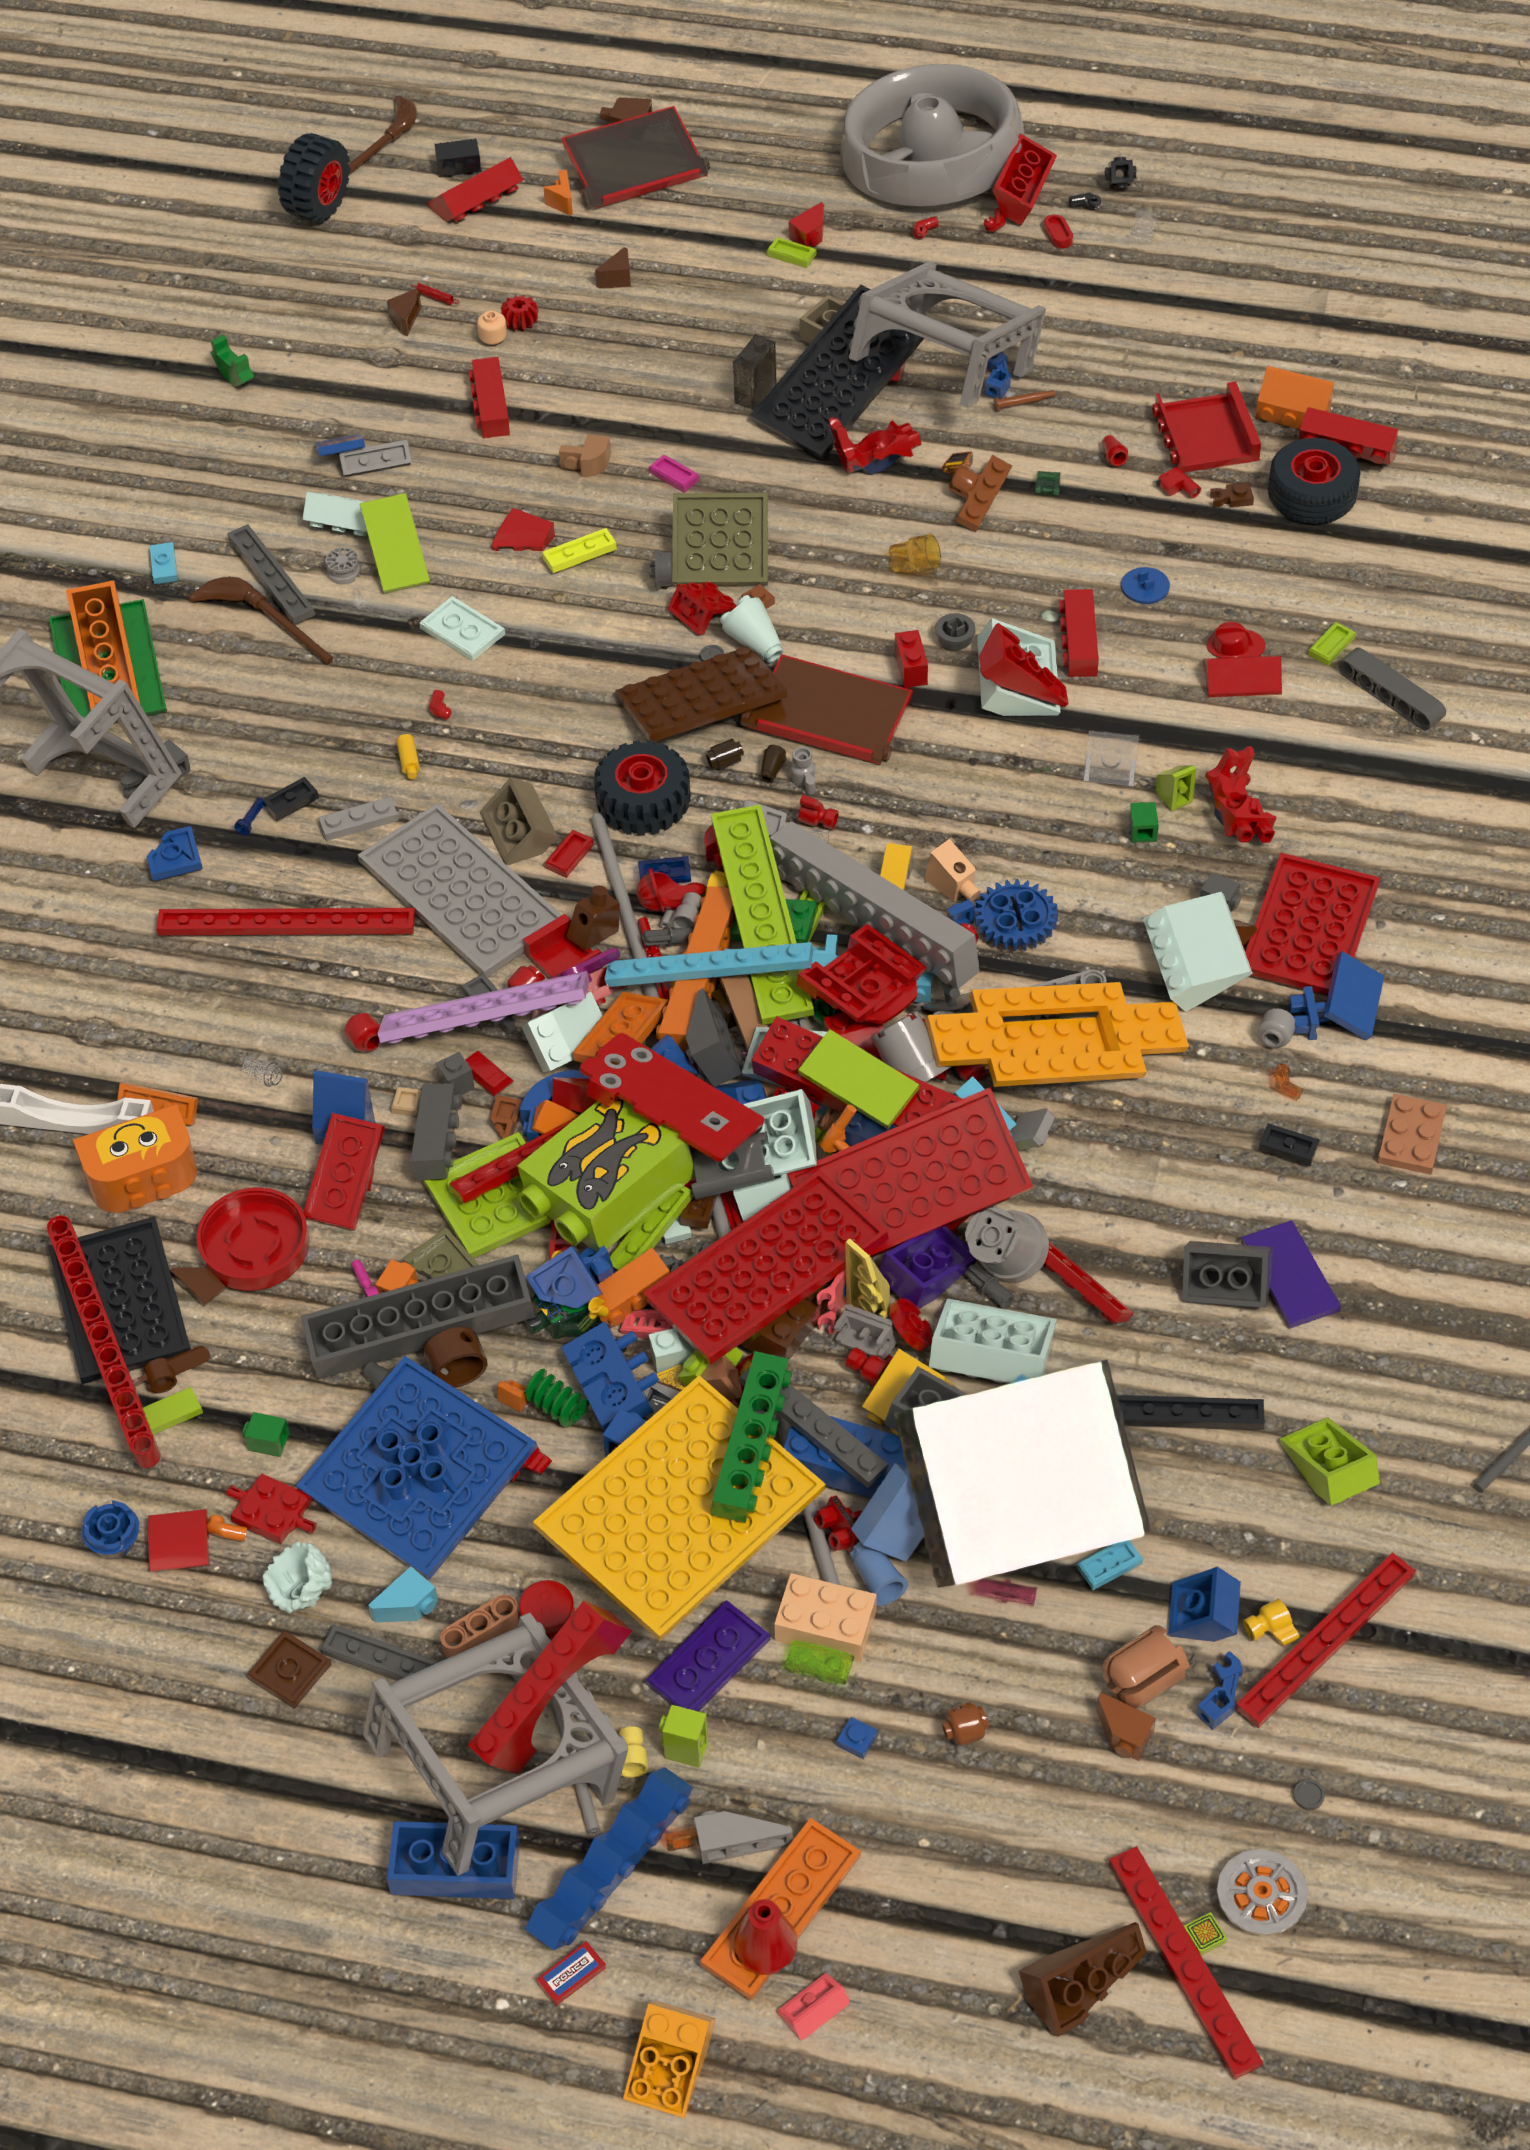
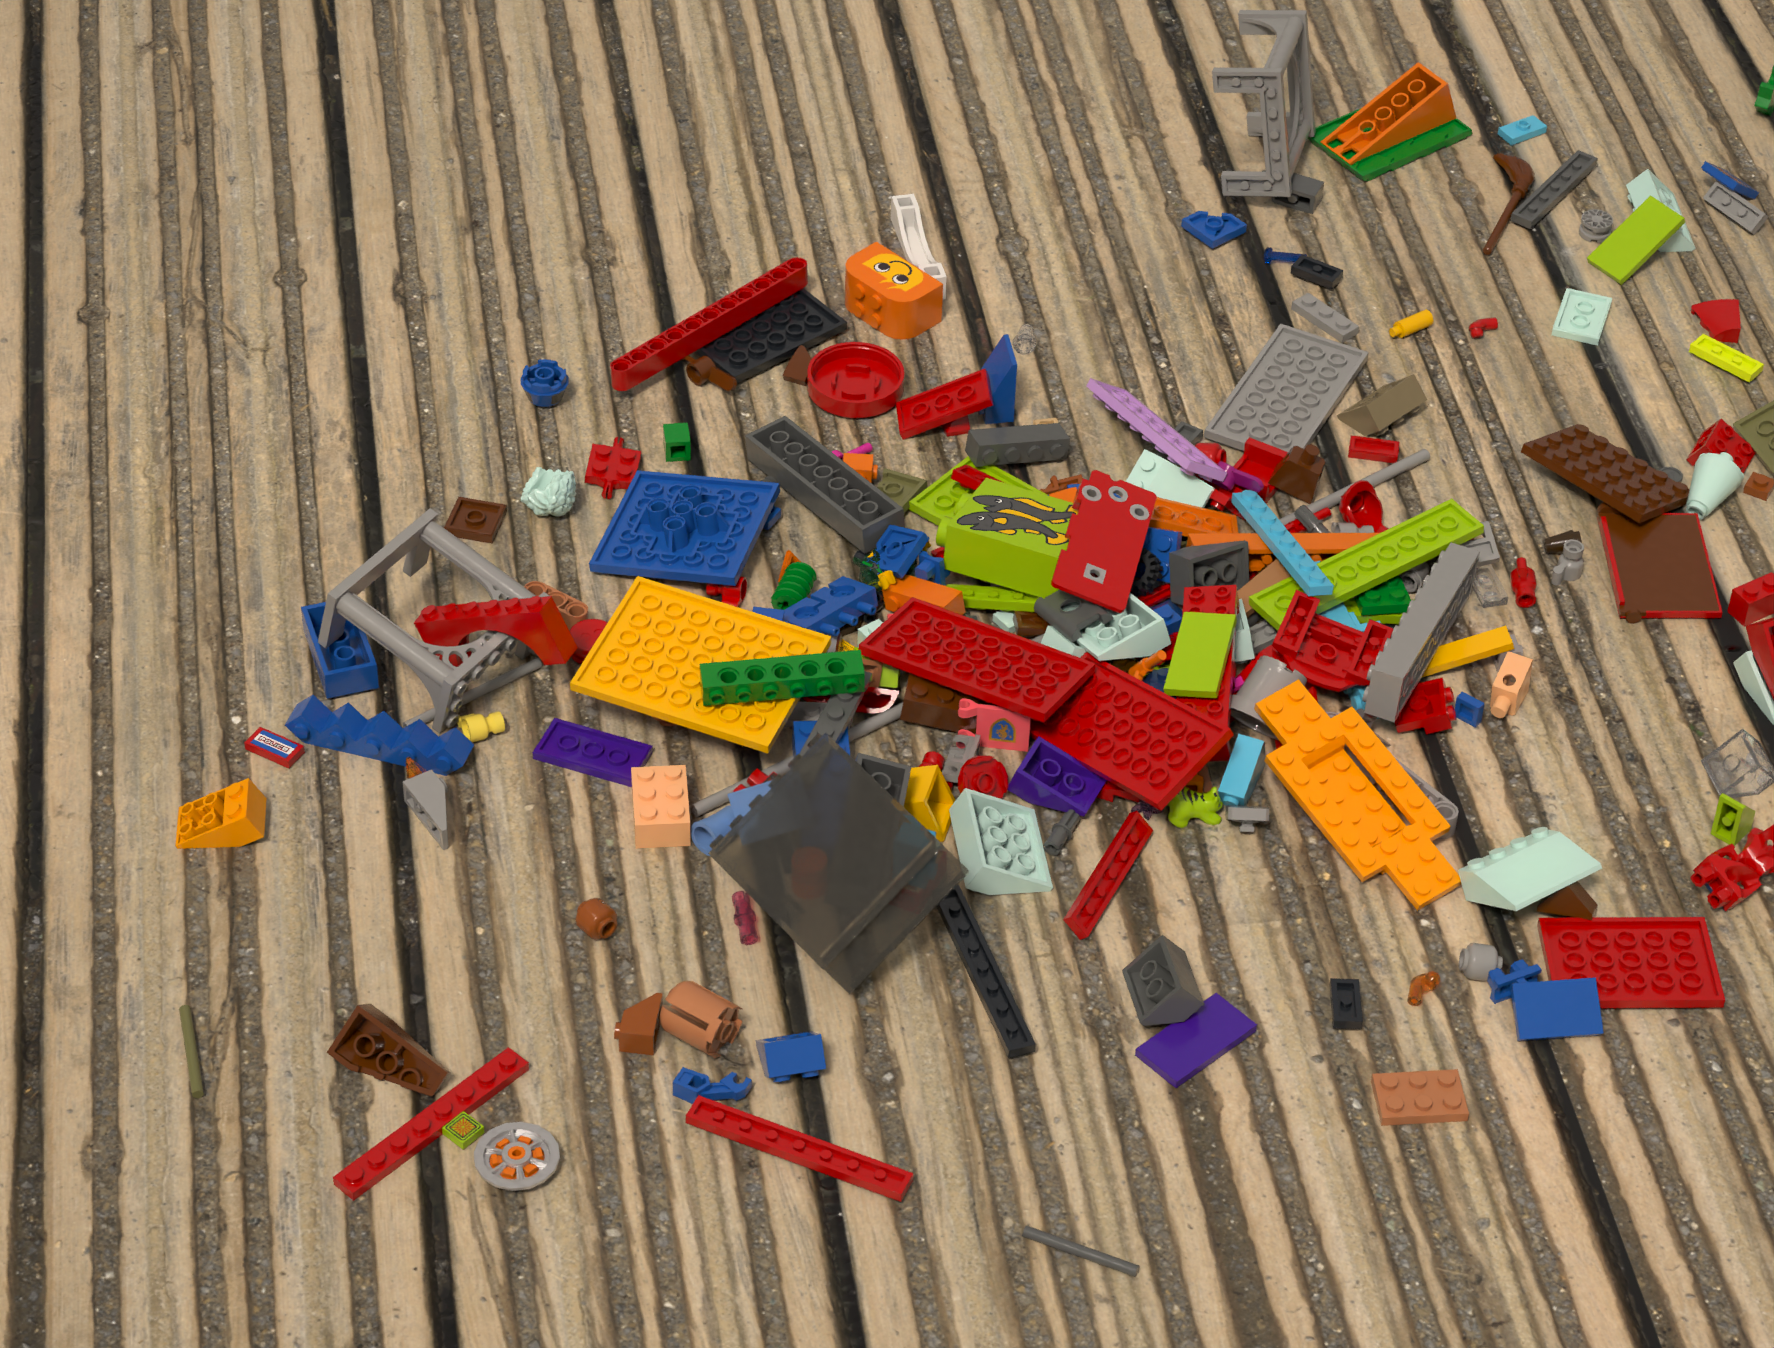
camera: 65 degrees right, 10 degrees down
orange plate [117,1082,198,1125] -> none
lime tile [143,1387,203,1435] -> none
red slope [148,1509,210,1572] -> none
red plate [156,908,415,935] -> none
orange arm [207,1515,247,1542] -> none
dark grey tile [320,1624,439,1681] -> none
red head [344,1013,381,1052] -> none
medium azure slope [368,1566,438,1623] -> none
reddish brown piece [423,1327,488,1388] -> none
dark grey brick [436,1052,475,1095] -> none
red tile [465,1050,514,1097] -> none
black wheel [594,740,691,835] -> none
clear blue plate [638,856,691,883] -> none
dark grey piece [649,549,672,589] -> none
lime brick [659,1705,709,1768] -> none
orange plate [700,1818,861,2001] -> none
dark brown brick [705,739,744,770] -> none
red cone [734,1899,797,1975] -> none
coral slope [777,1973,850,2040] -> none
clear neon green slope [784,1640,854,1685] -> none
blue plate [837,1717,878,1759] -> none
light yellow wedge [845,1238,890,1319] -> none
light grey piece [965,1207,1049,1283] -> none
blue gear [974,879,1058,951] -> none
medium azure plate [1077,1537,1143,1590] -> none
green brick [1129,802,1159,843] -> none
dark grey brick [1200,872,1241,912] -> none
yellow piece [1242,1599,1300,1646] -> none
lime slope [1280,1417,1380,1506] -> none
dark grey piece [1294,1779,1325,1810] -> none

